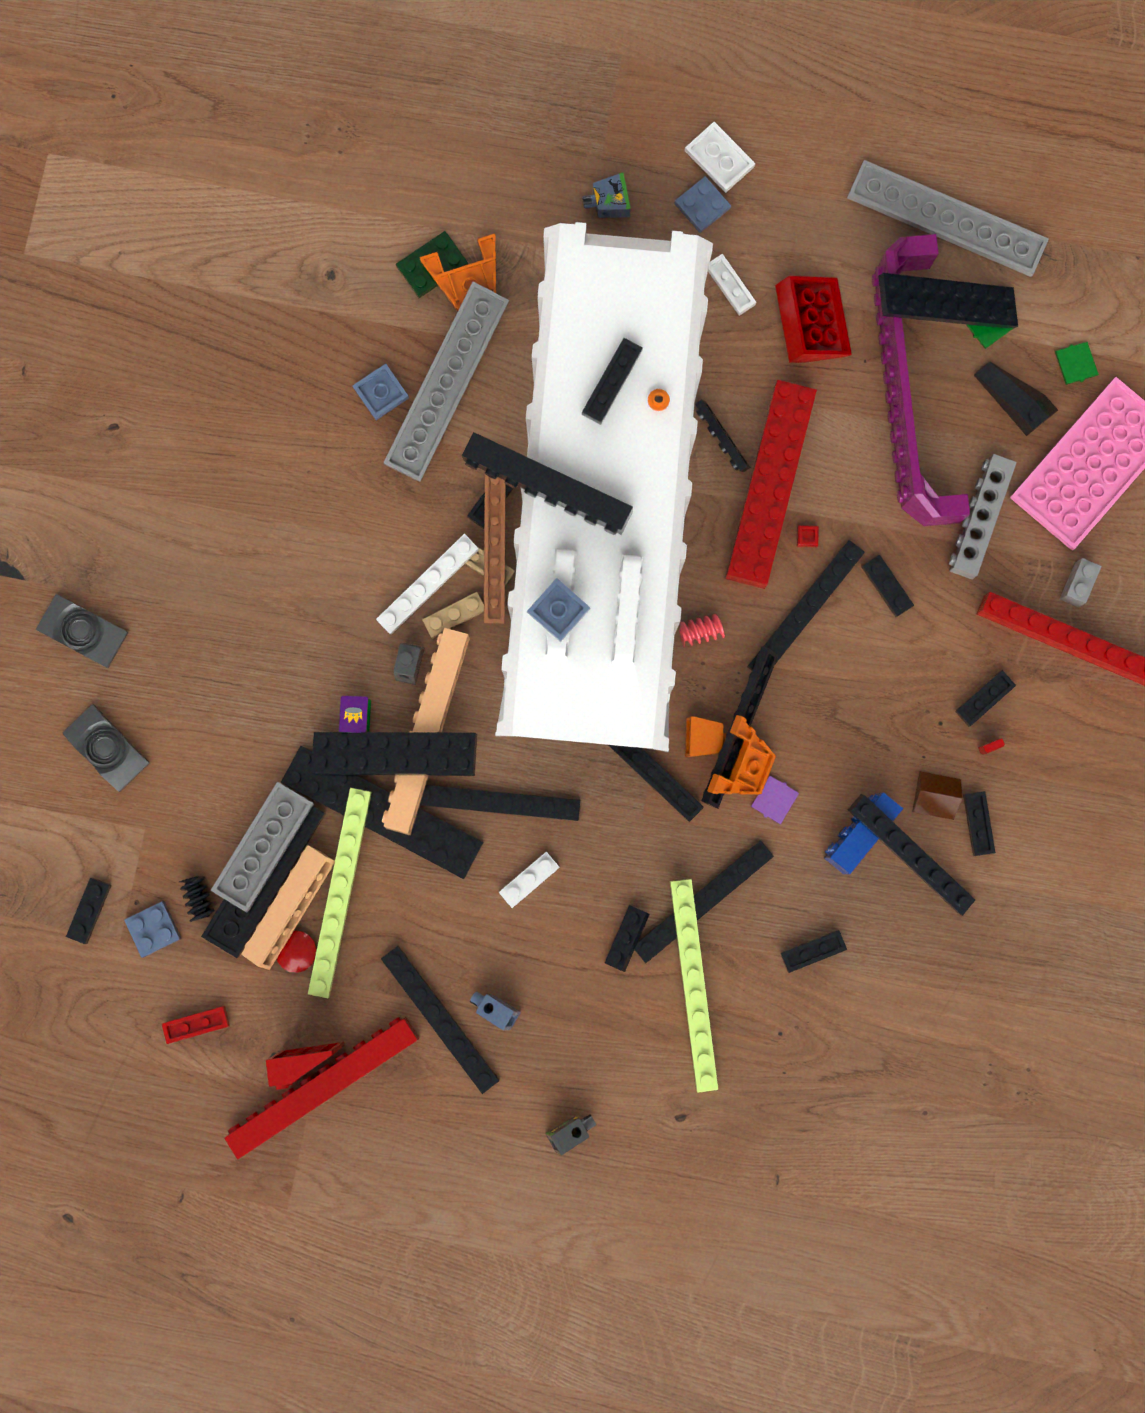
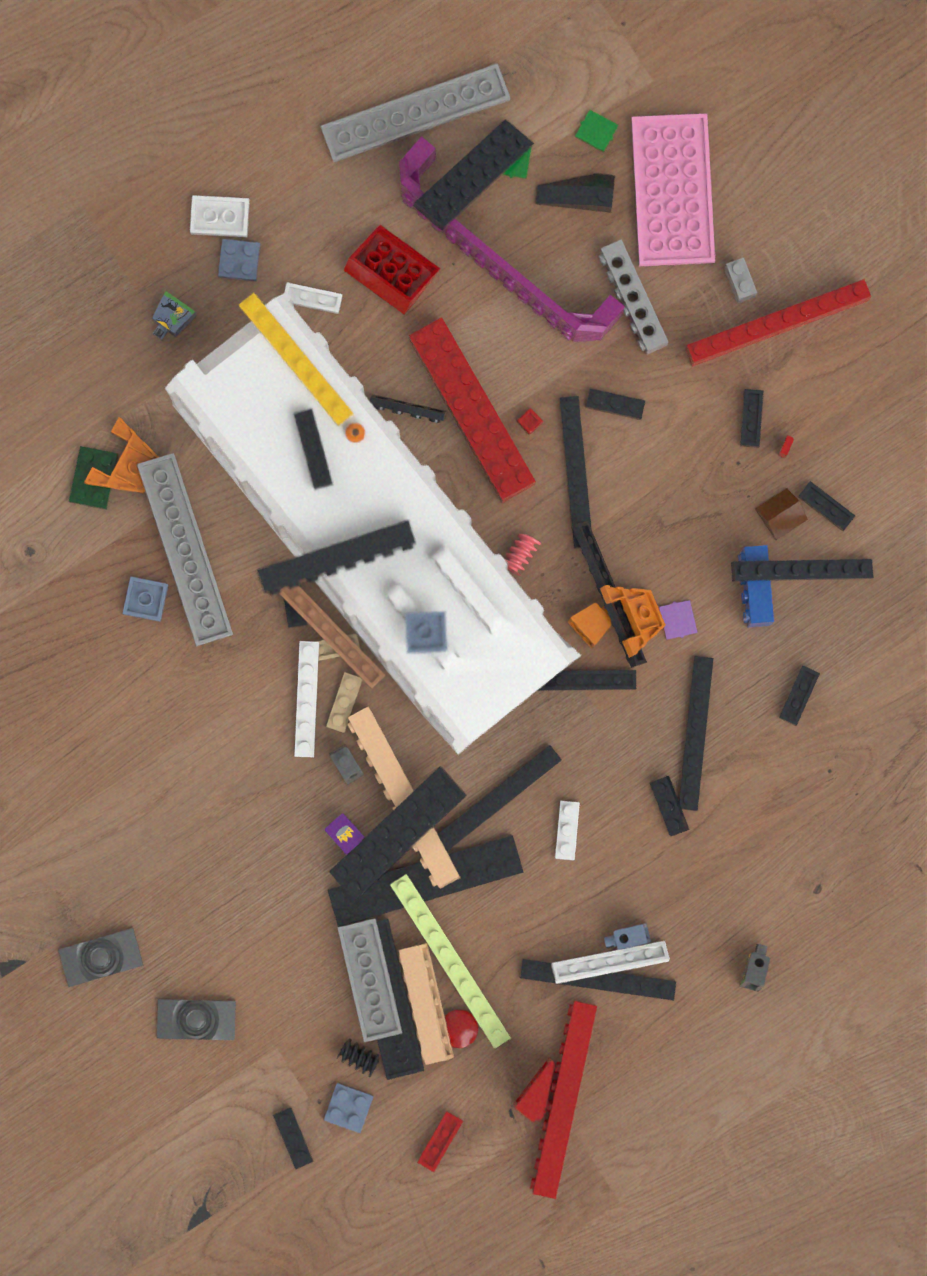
camera: 45 degrees left, 0 degrees up
yellowish green plate [670,879,718,1093] -> none
none -> yellow plate [239,293,354,427]
none -> white plate [551,941,670,984]

